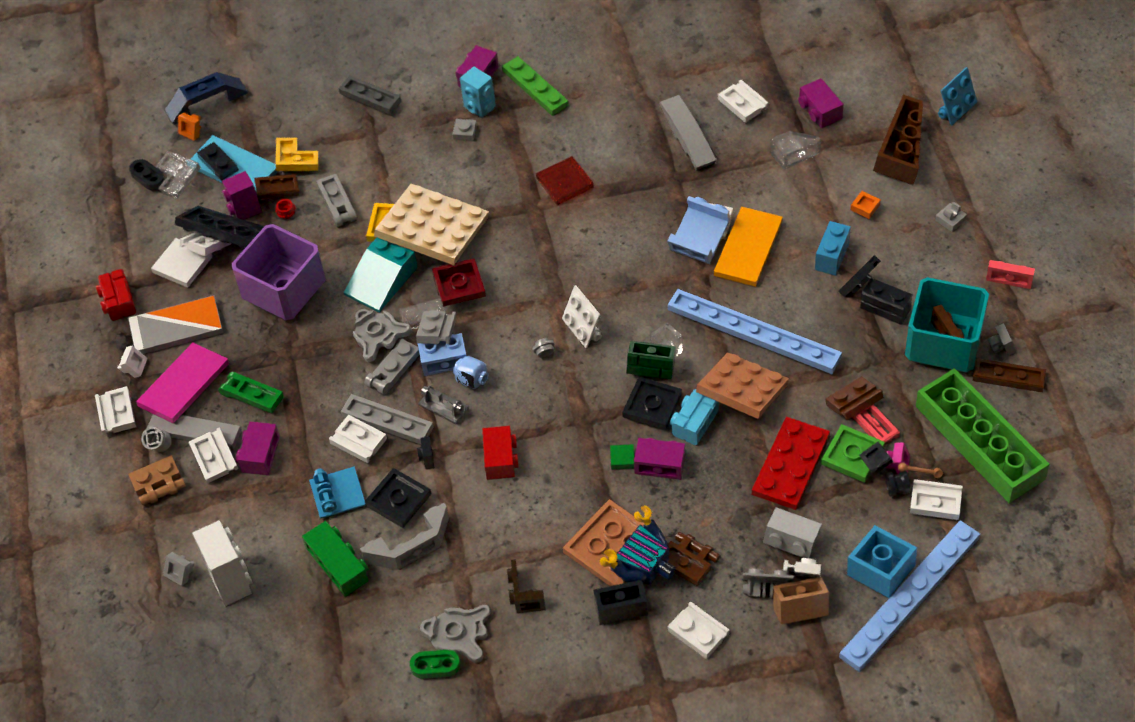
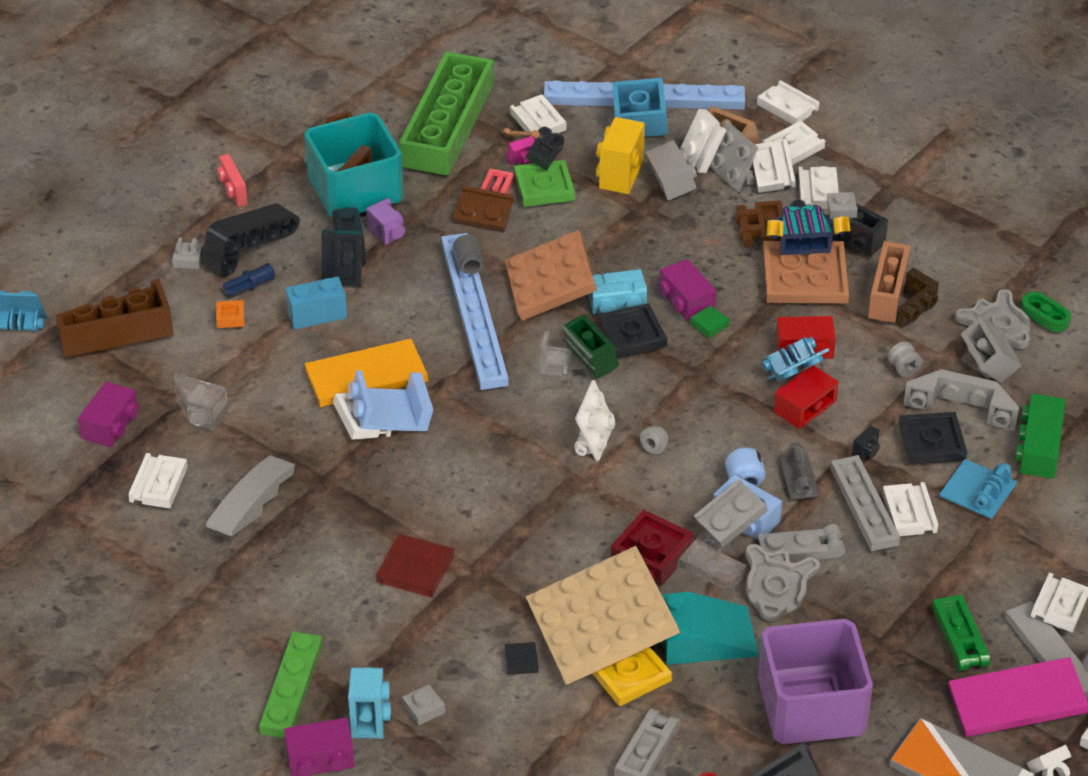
camera: 135 degrees left, 10 degrees down
magenta brick [236,421,280,476] -> none
red plate [752,416,830,510] -> none
none -> black beam [202,203,300,277]
none -> dark blue axle [222,263,275,297]
none -> medium lavender brick [366,198,405,245]
none -> dark grey brick [453,235,484,274]
none -> black tile [505,642,538,675]
none -> yellow brick [596,117,645,194]
none -> white plate [752,139,796,193]
none -> white plate [757,81,819,125]
none -> dark azure hinge [762,337,829,381]
none -> white plate [763,121,826,165]
none -> red brick [776,316,836,360]
none -> light grey plate [826,192,857,219]
none -> nougat brick [868,241,911,323]
none -> light grey wheel [888,341,923,377]
none -> light grey brick [961,316,1022,383]

